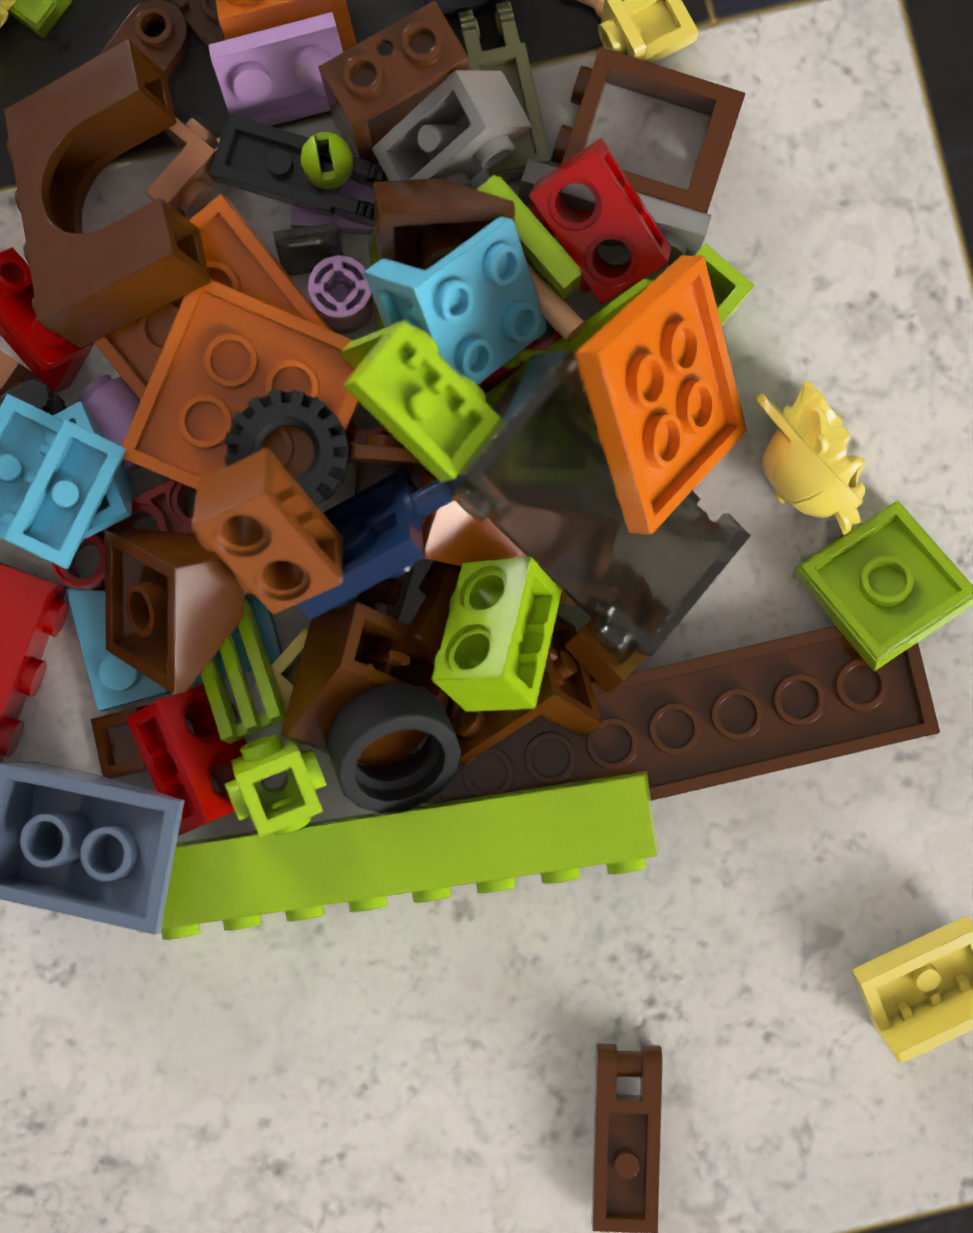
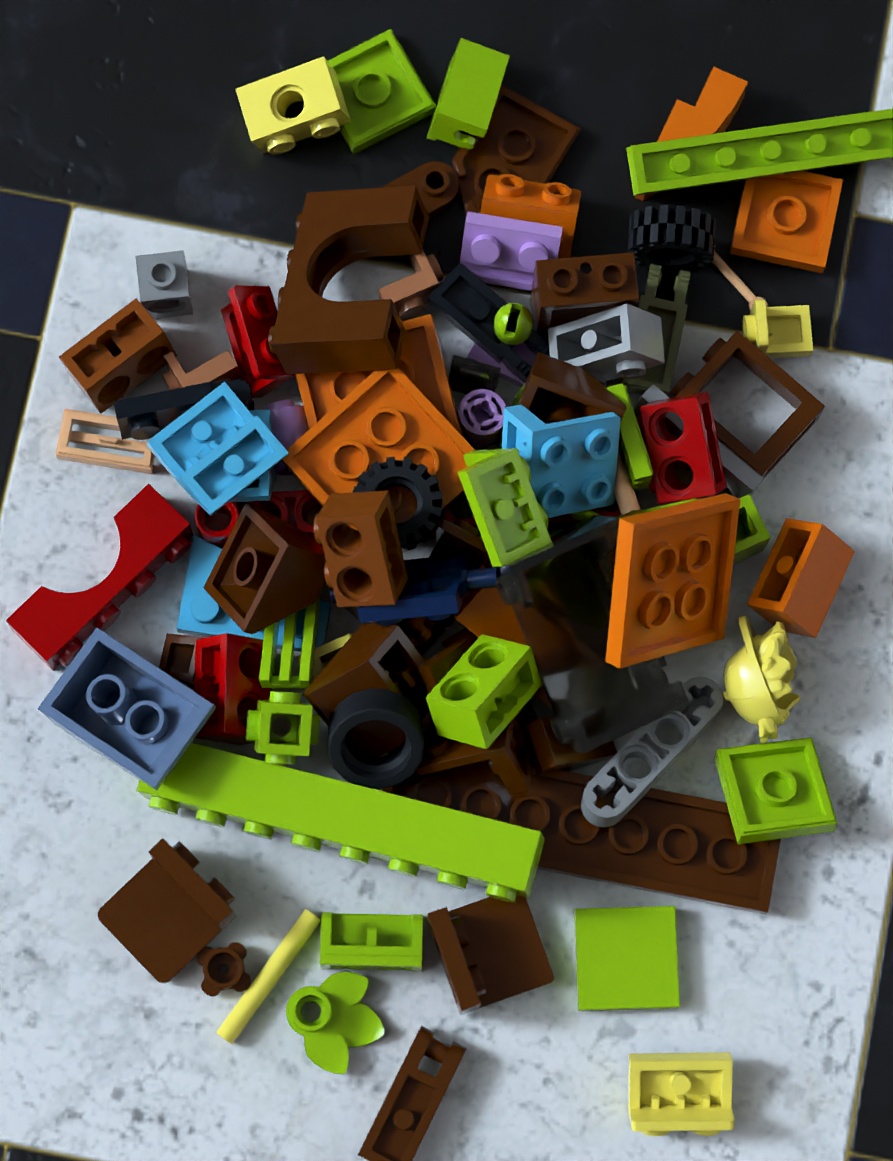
camera: 15 degrees right, 10 degrees down
none -> reddish brown bracket [98,838,237,984]
none -> reddish brown plate [197,942,251,997]
none -> light yellow bar [216,909,321,1044]
none -> lime plate [286,971,385,1074]
none -> lime hinge [320,912,423,971]
none -> reddish brown bracket [427,895,554,1015]
none -> lime tile [574,906,680,1011]
none -> light grey beam [581,676,724,827]
none -> orange brick [747,518,855,638]

